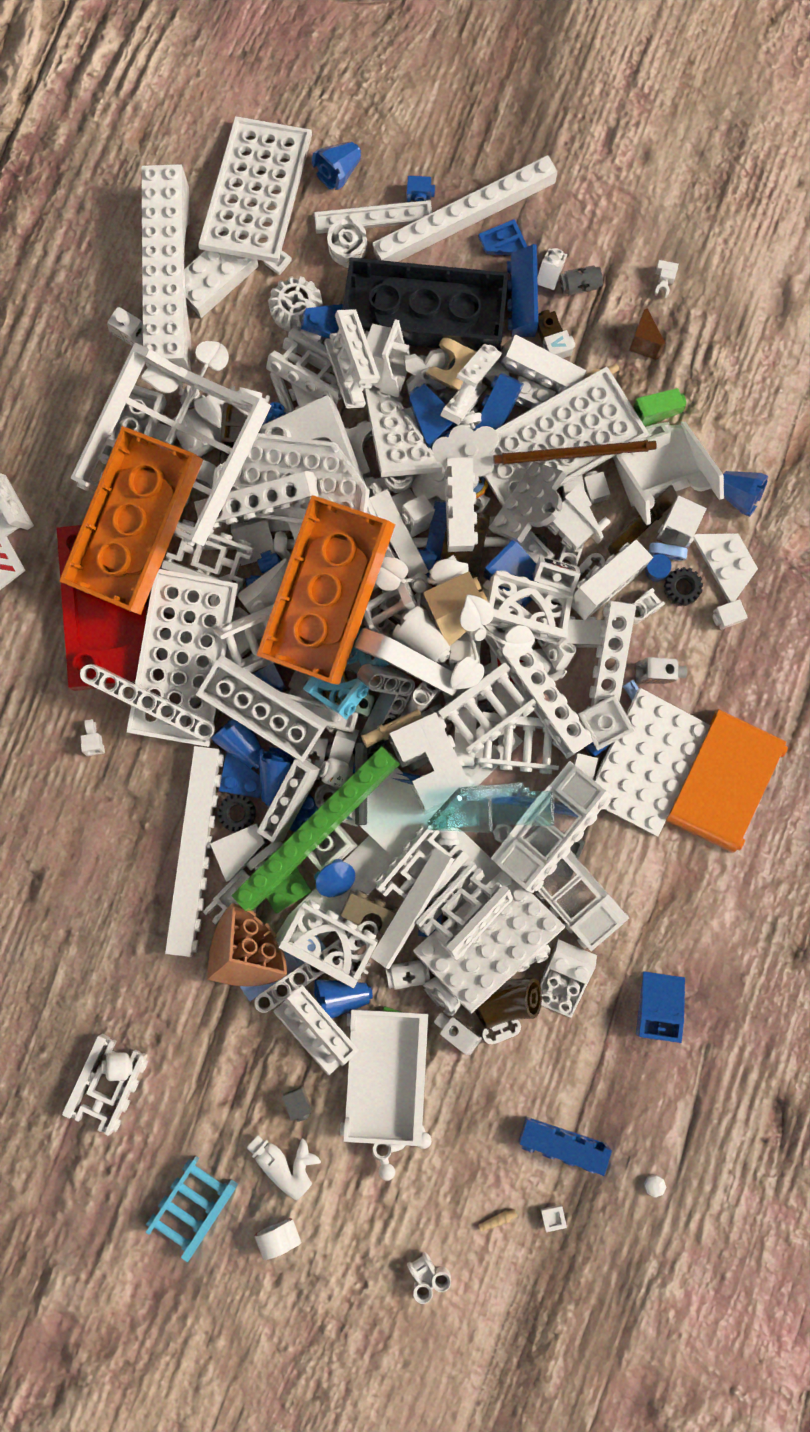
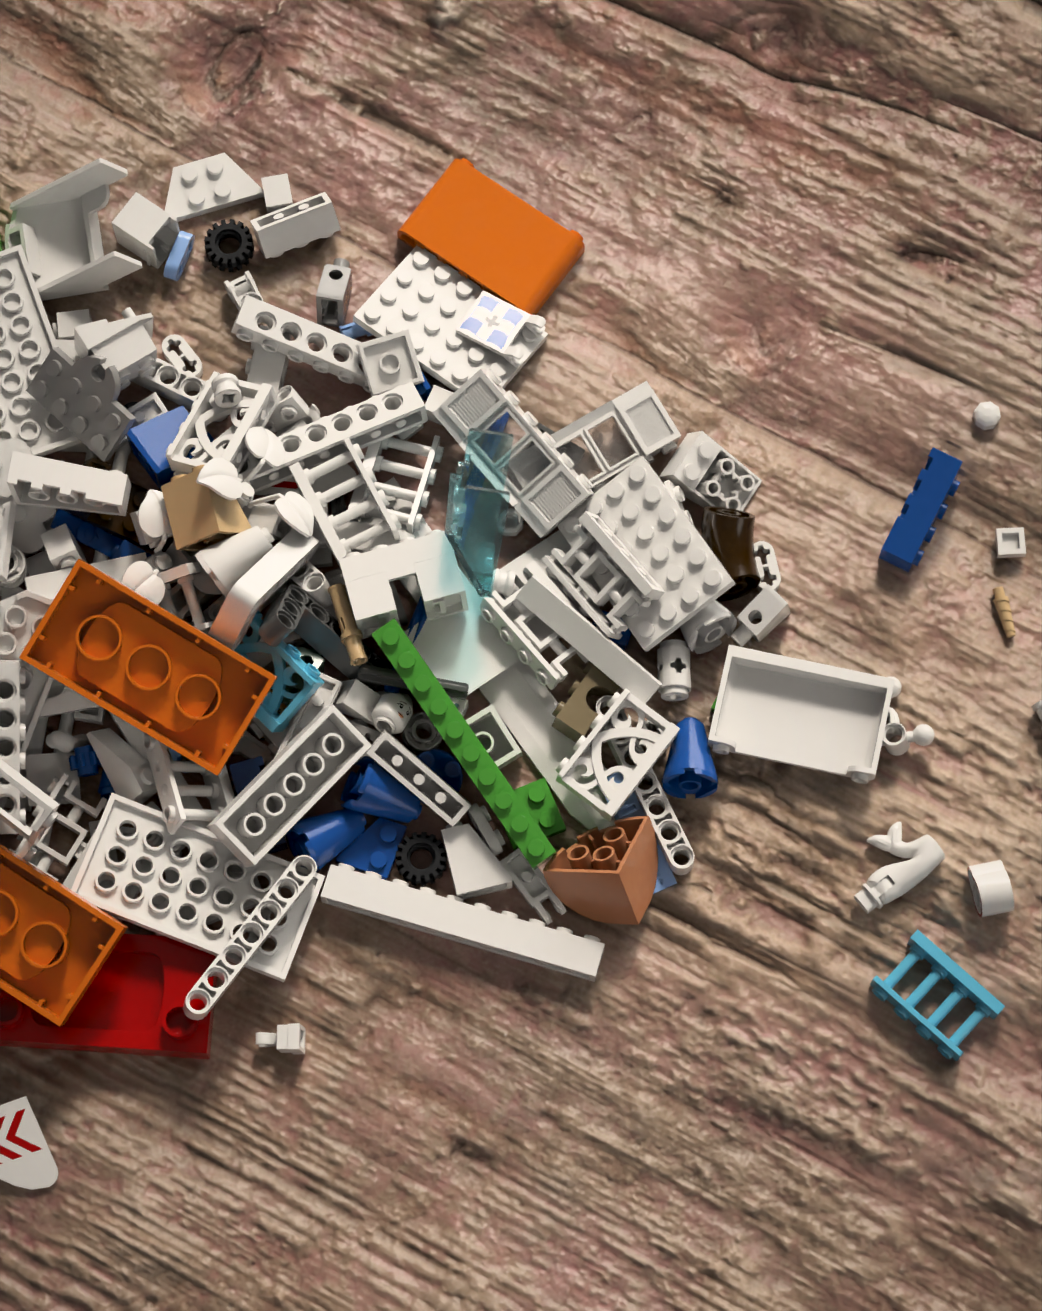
camera: 85 degrees left, 10 degrees down
white fence [62,1034,148,1136] -> none
white head [101,1052,132,1081] -> none
white fence [273,985,359,1076] -> none
dark grey brick [282,1086,312,1122] -> none
blue dish [314,859,355,897] -> none
reddish brown piece [493,440,657,465] -> none
white brick [533,555,580,593] -> none
white brick [571,540,653,621] -> none
dark brown piece [606,485,678,556] -> none
blue slope [635,971,685,1043] -> none
blue piece [645,554,672,582] -> none
blue cone [723,471,768,517] -> none
none -> white wheel [211,373,242,408]
none -> white brick [250,192,341,259]
none -> white flag [456,291,546,367]

